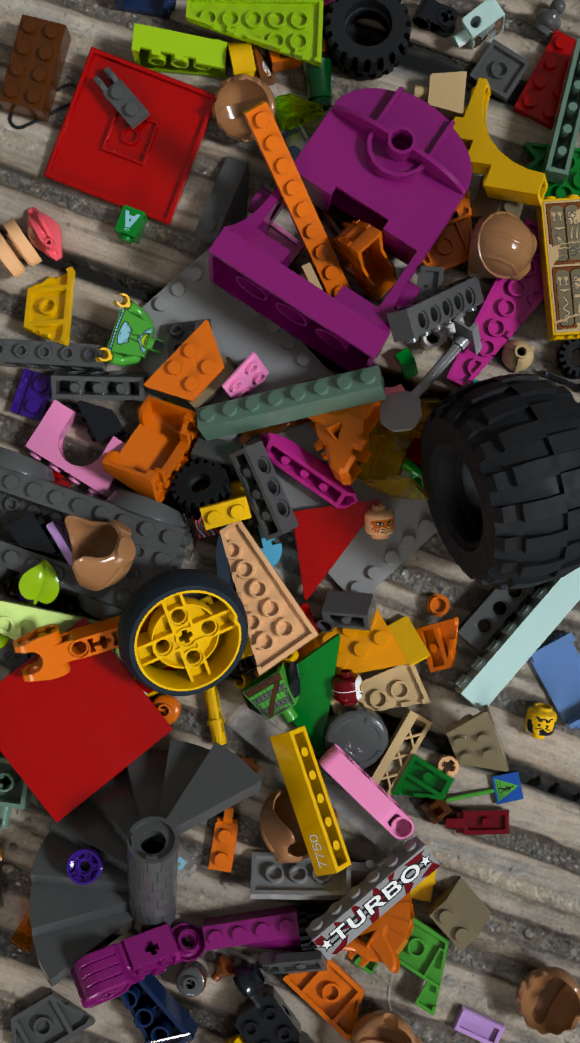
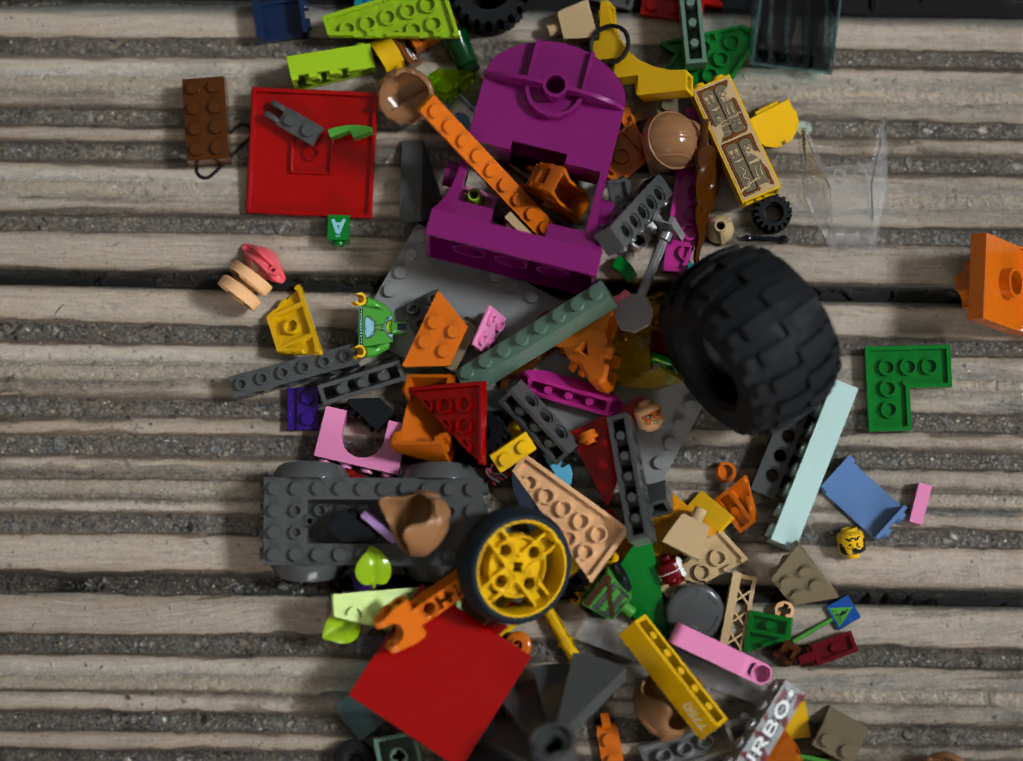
camera: 15 degrees left, 5 degrees down
none -> bright green slope [328,125,374,141]
none -> red tile [409,381,487,465]
none -> cone [464,188,485,206]
none -> orange plate [579,429,600,446]
none -> black tyre [588,24,631,66]
none -> dark grey brick [607,412,657,547]
none -> tan torso [661,506,710,561]
none -> reddish brown piece [693,119,722,263]

